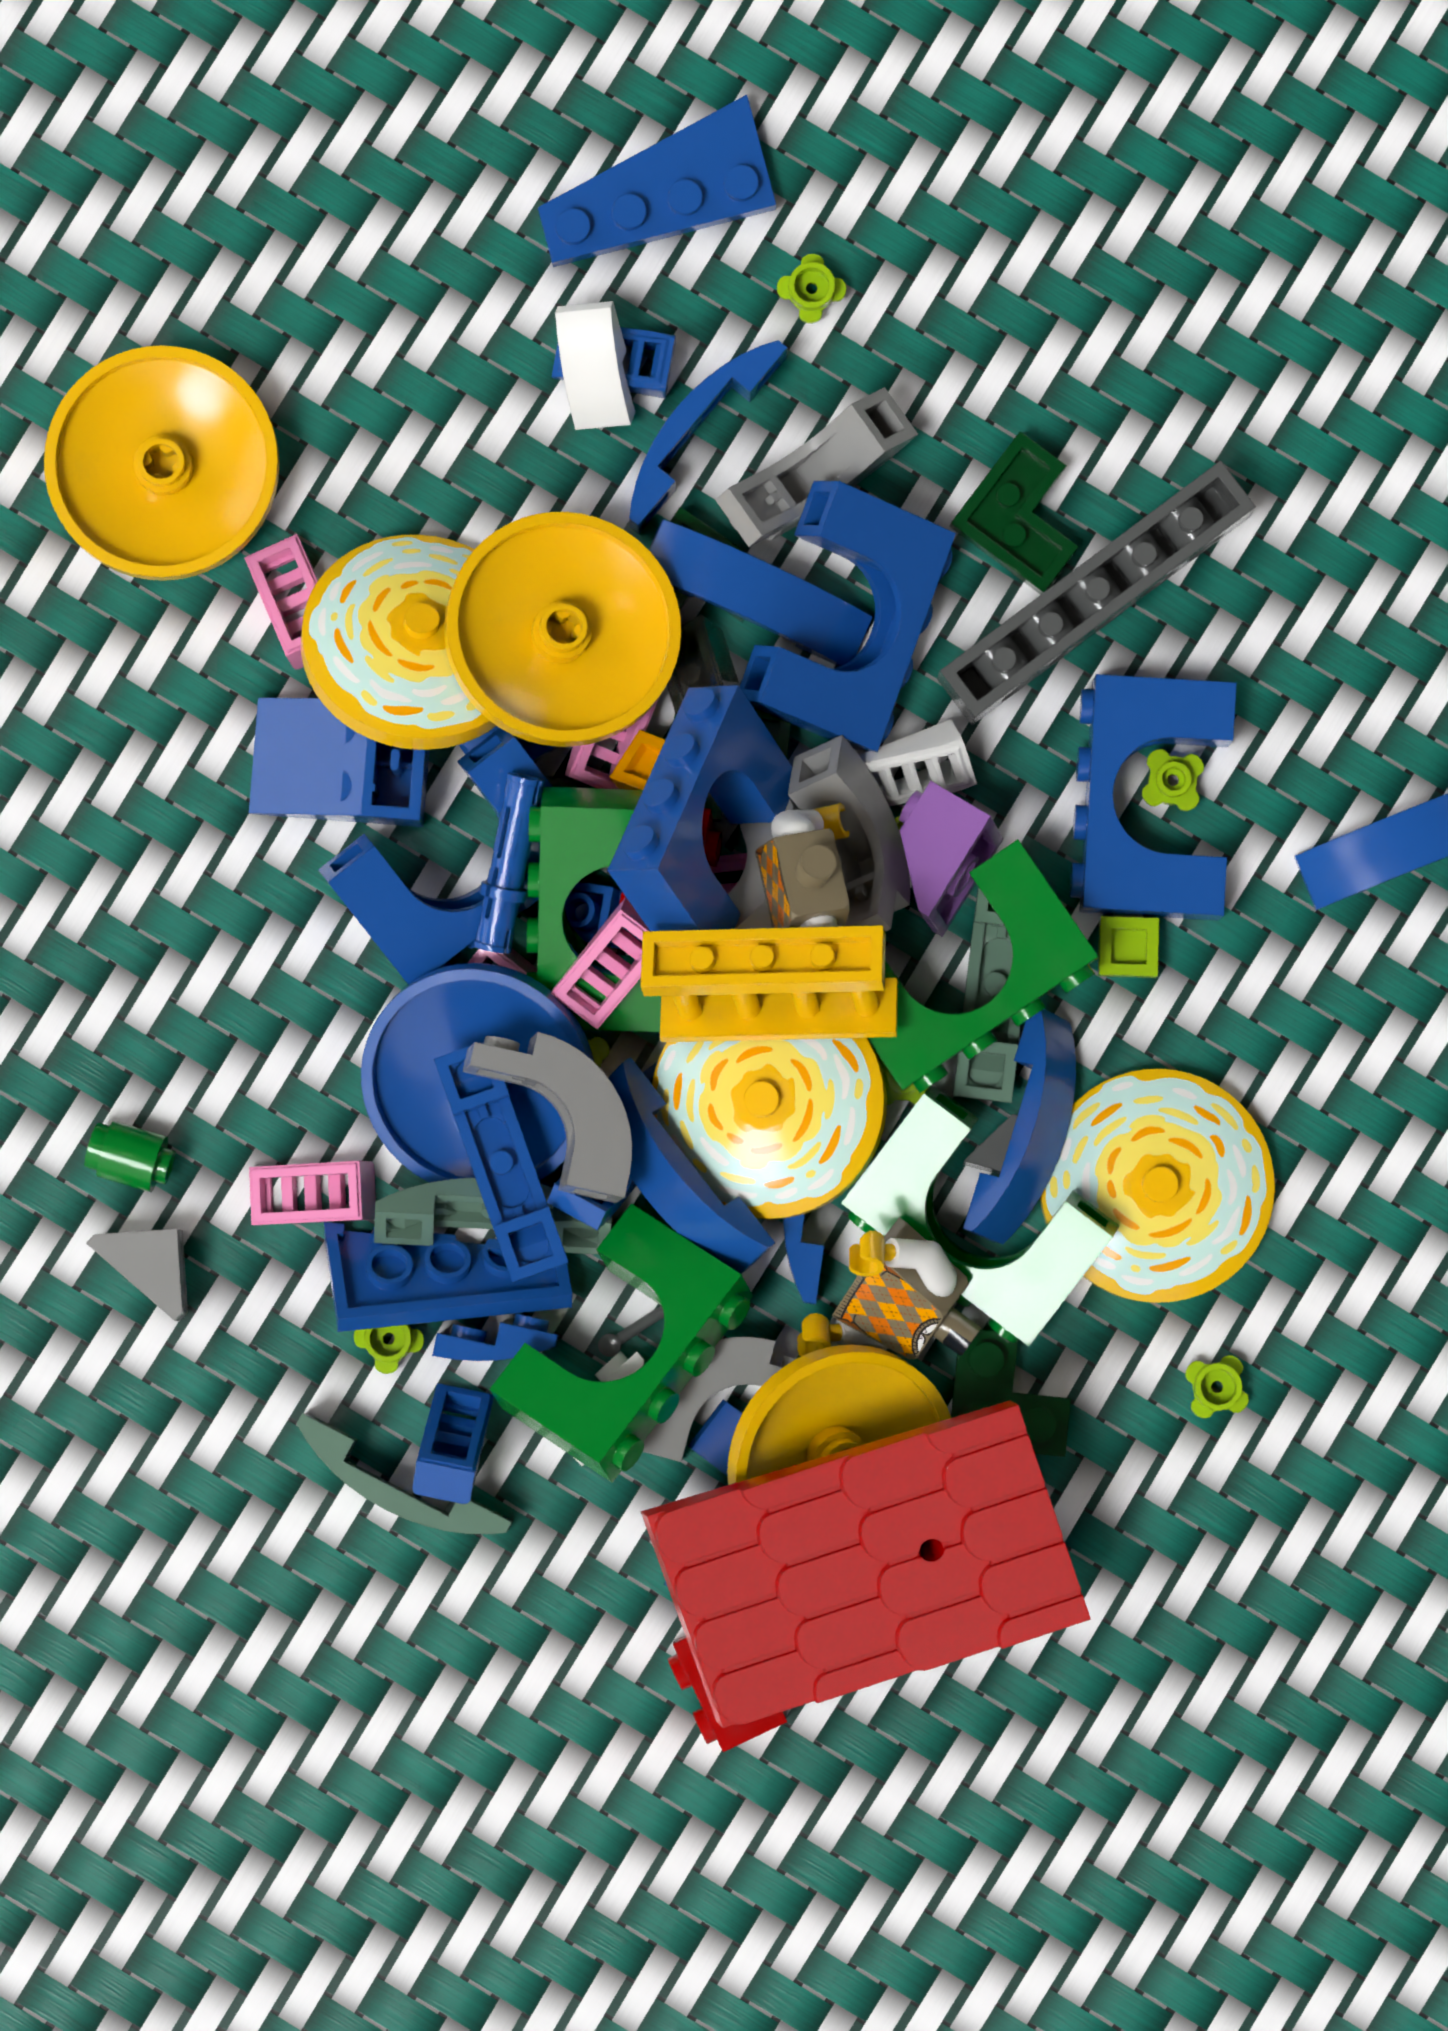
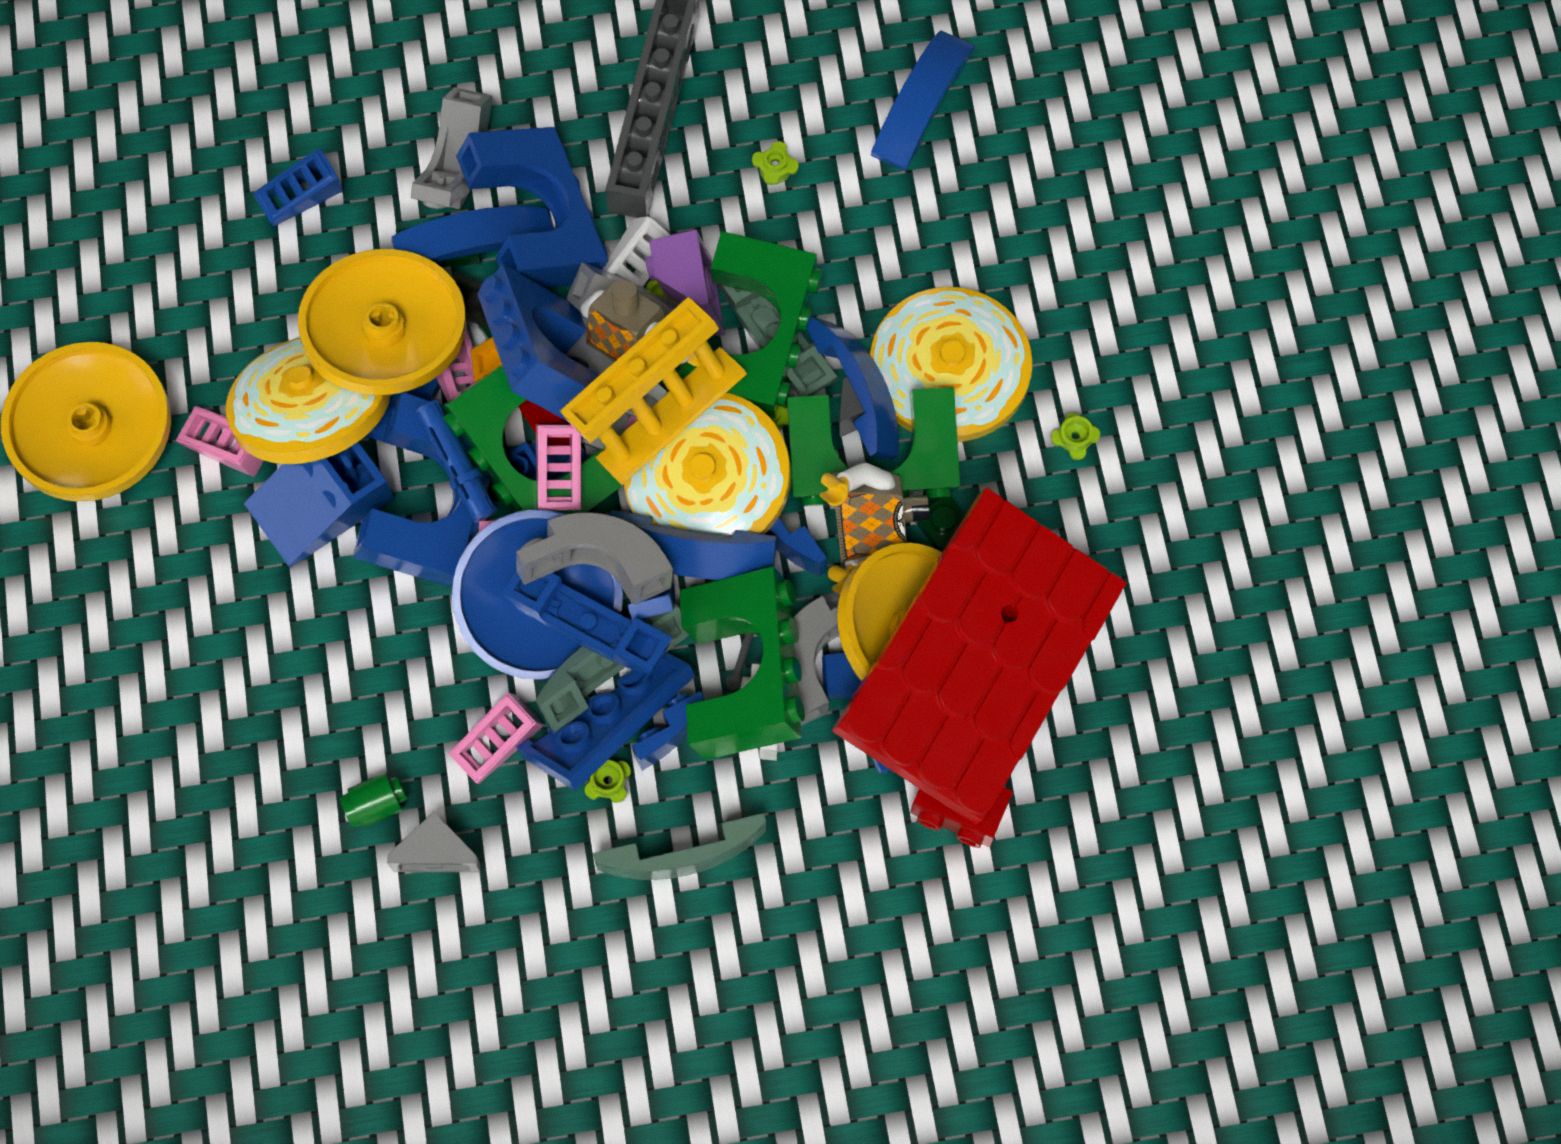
camera: 40 degrees left, 15 degrees down
blue slope [412,1383,494,1504] -> none
blue wing [538,95,776,267] -> none
white slope [555,301,635,430] -> none
blue slope [629,340,787,534] -> none
lime plate [777,254,846,324] -> none
dark green plate [949,431,1078,595] -> none
blue arch [1070,674,1236,921] -> none
lime plate [1098,916,1159,978] -> none

